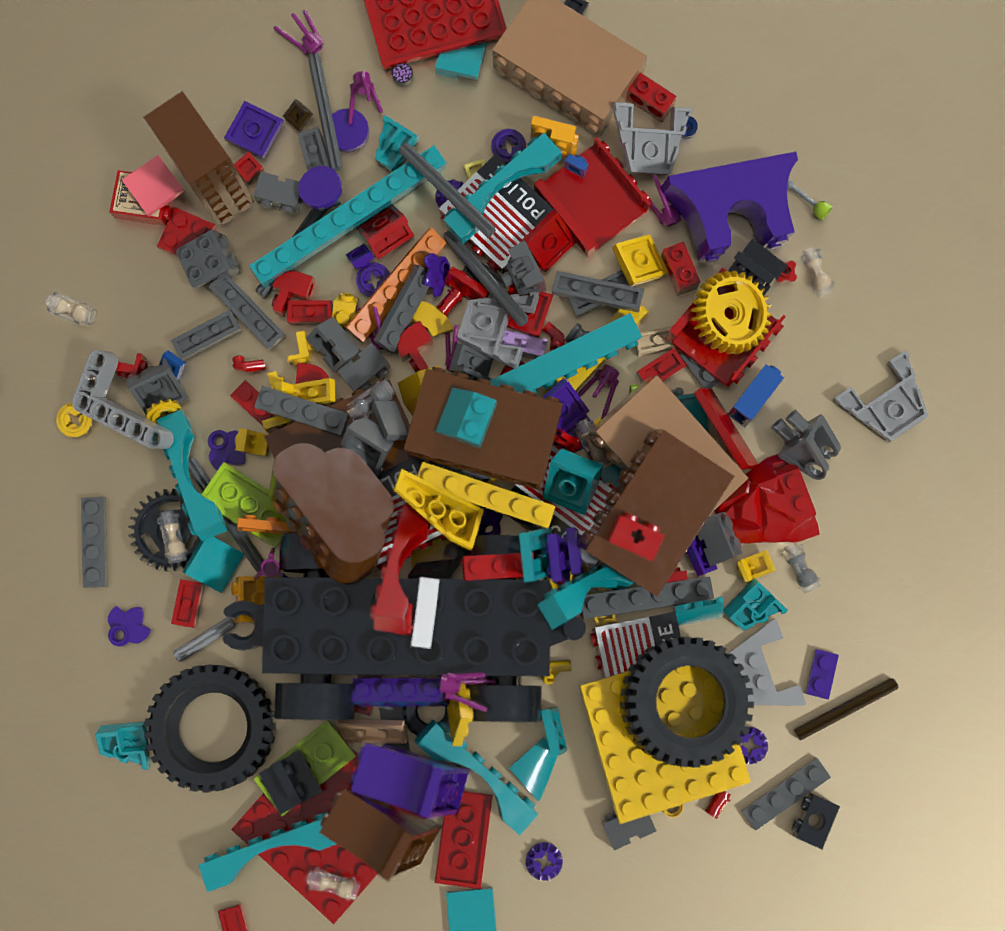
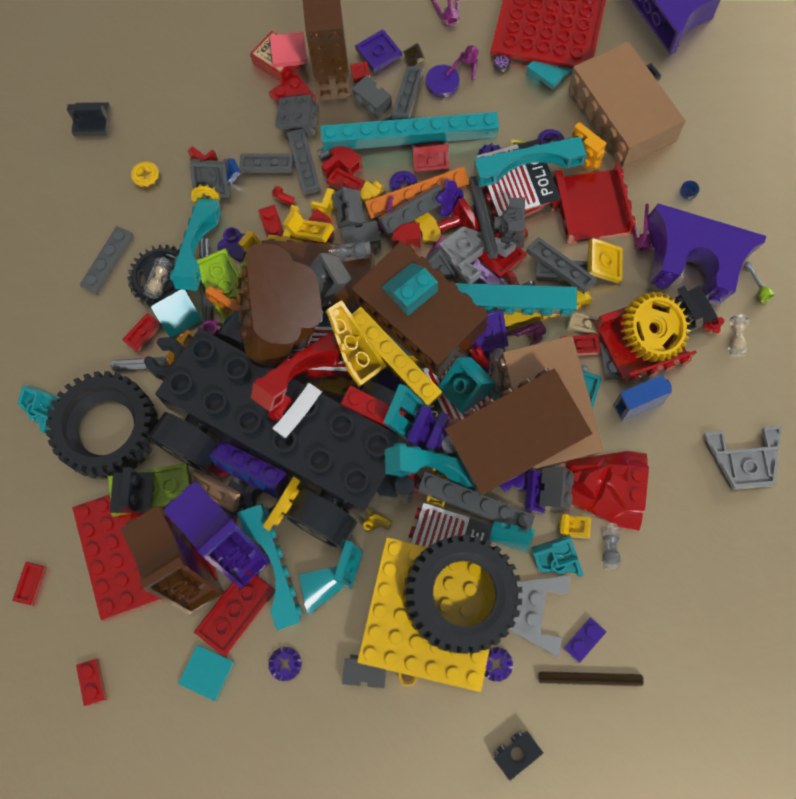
camera: 30 degrees right, 10 degrees down
clear piece [45,292,97,326] -> none
light grey beam [72,350,174,449] -> none
dark purple plate [108,606,151,647] -> none
teal arch [198,811,336,892] -> none
dark grey plate [254,386,349,437] -> none
dark purple tile [298,166,342,209] -> none
clear piece [306,867,361,901] -> none
dark grey axle [308,53,343,171] -> none
dark purple plate [346,243,374,269] -> none
dark grey tile [372,401,408,440] -> none
teal wing [375,115,419,172] -> none
dark grey axle [399,143,496,237] -> none
magenta plant [440,673,495,712] -> none
red plate [521,210,576,272] -> none
blue plate [564,153,588,178] -> none
red brick [605,512,665,562] -> none
light grey wing [612,102,693,175] -> none
red brick [626,72,677,123] -> none
red brick [661,241,701,296] -> none
red plate [666,567,688,583] -> none
red tile [694,388,759,470] -> none
red pin [705,791,731,819] -> none
dark grey plate [741,758,831,831] -> none
dark grey piece [771,409,841,480] -> none

